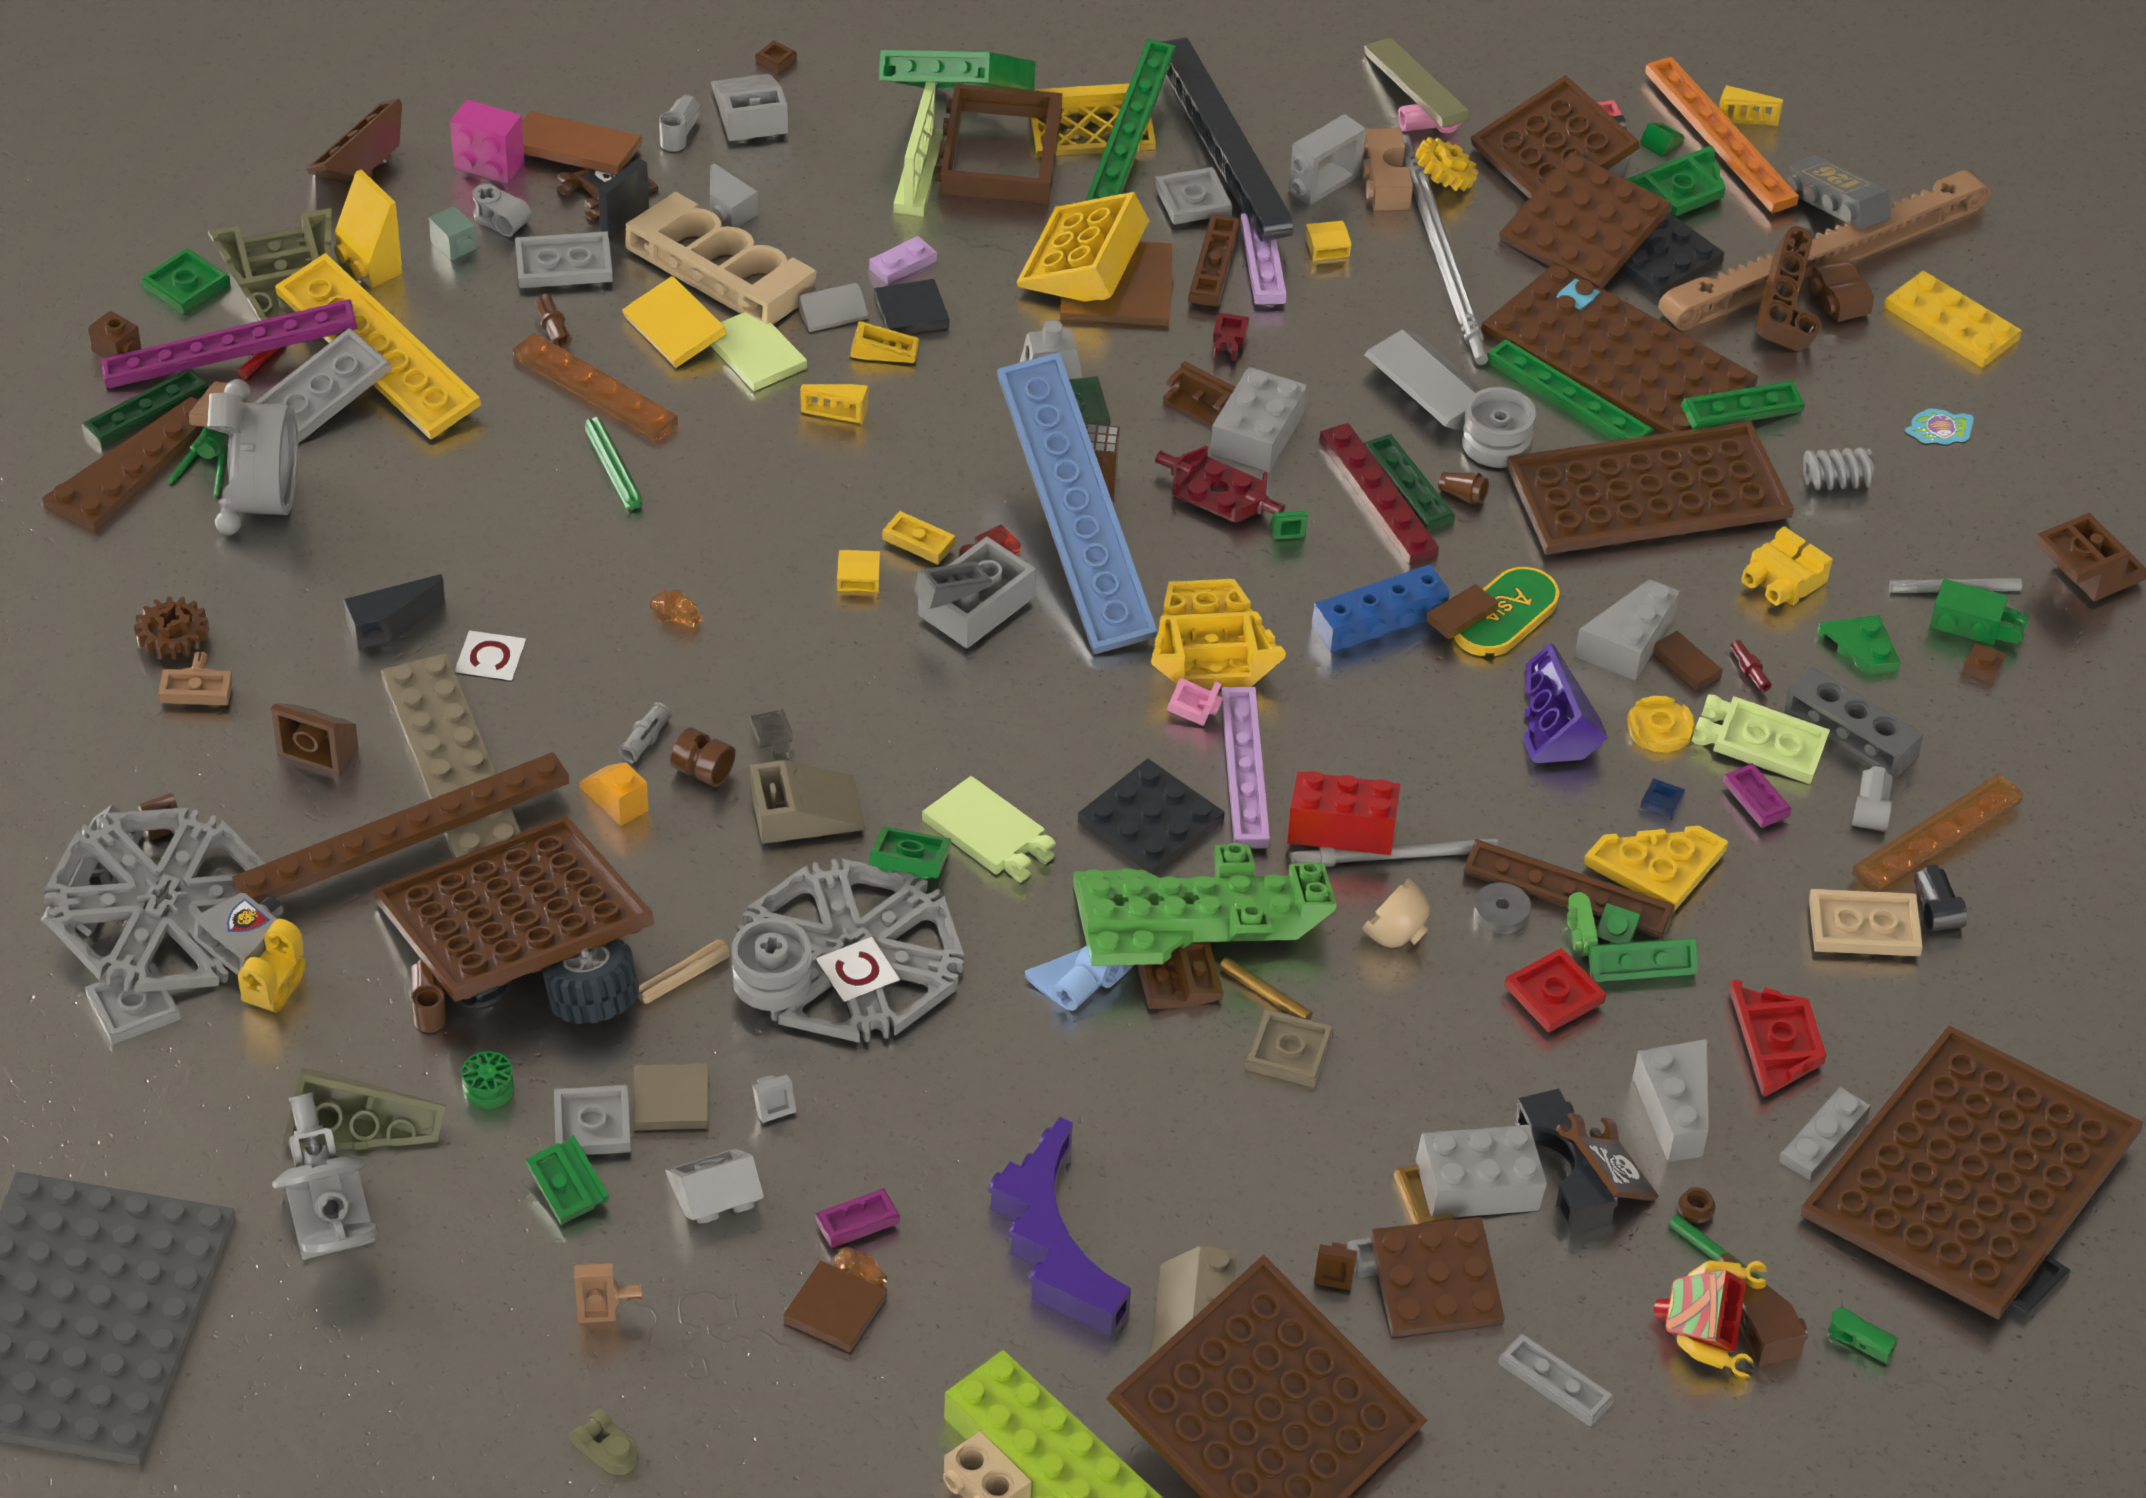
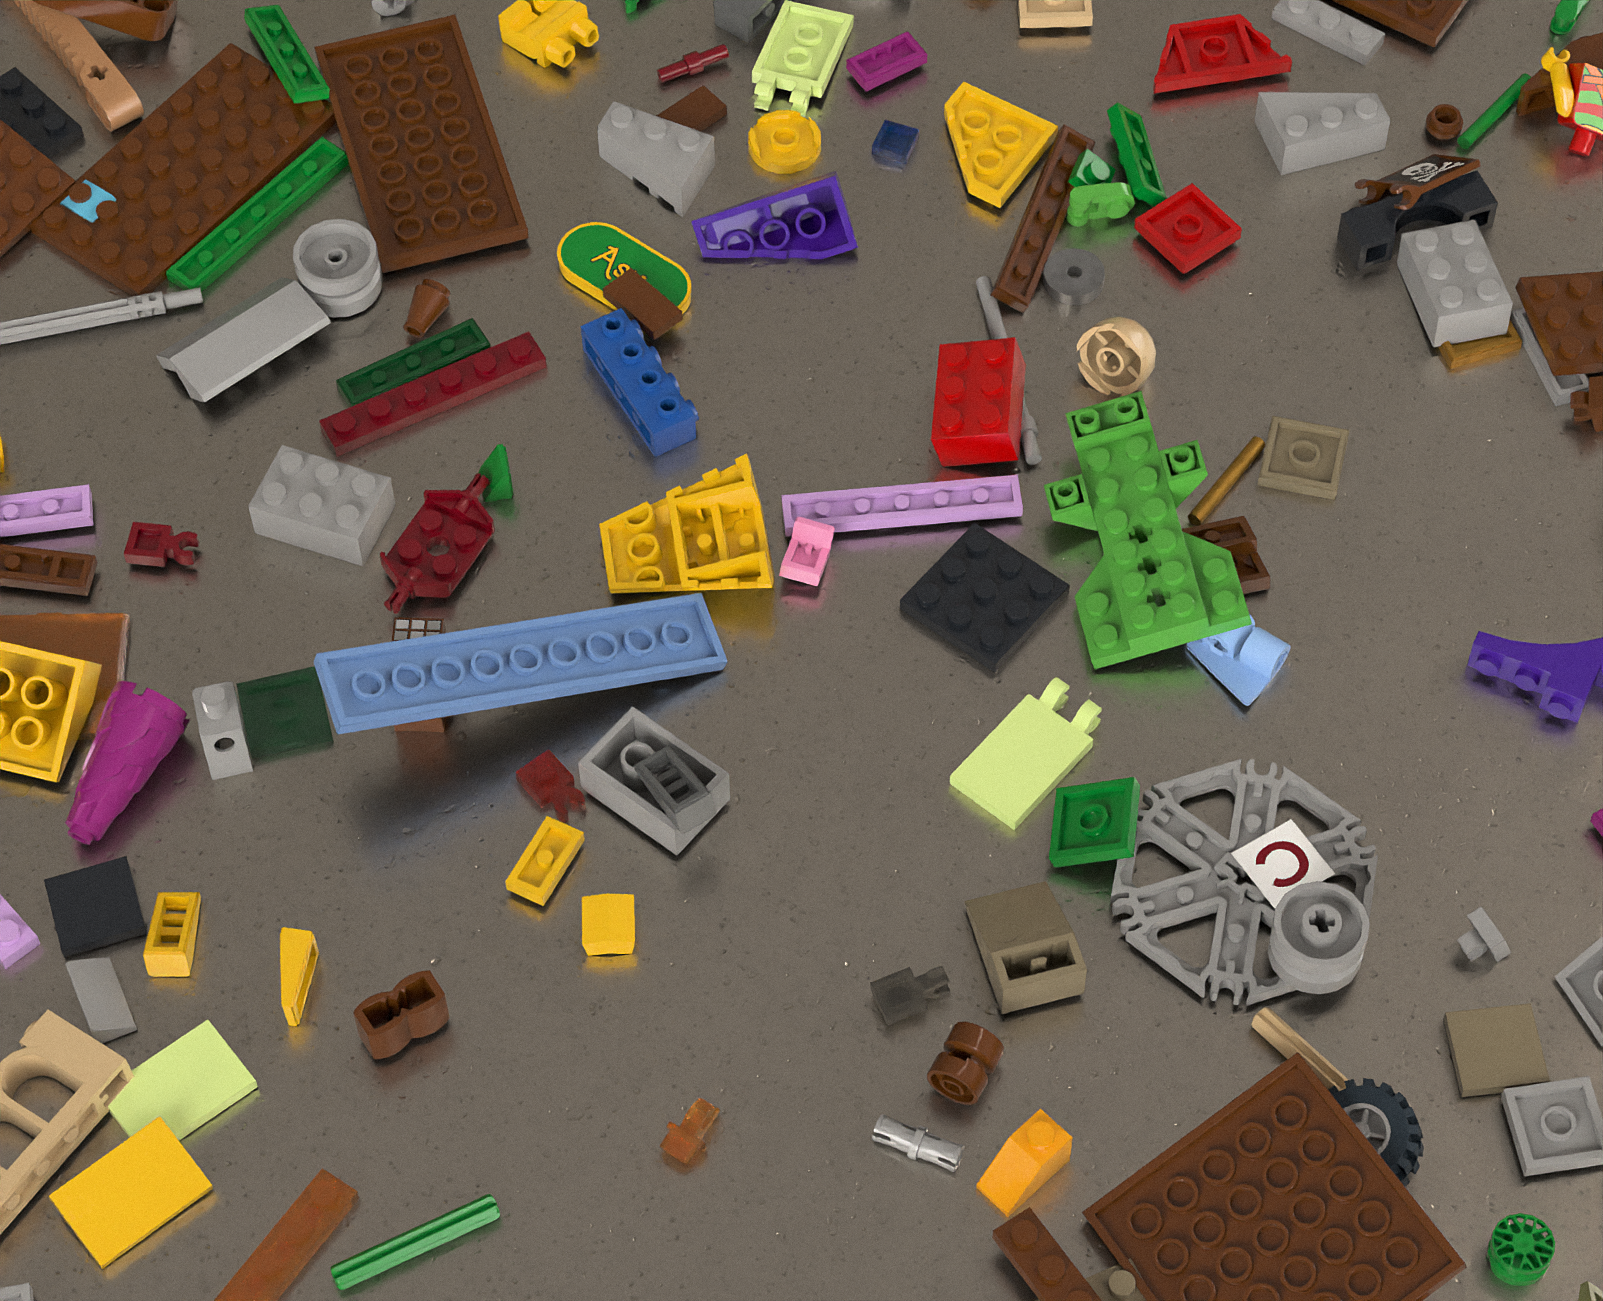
camera: 90 degrees left, 10 degrees up
reddish brown hinge [1163,361,1236,428] -> none
none -> magenta cone [65,681,190,845]
none -> reddish brown brick [353,970,450,1059]

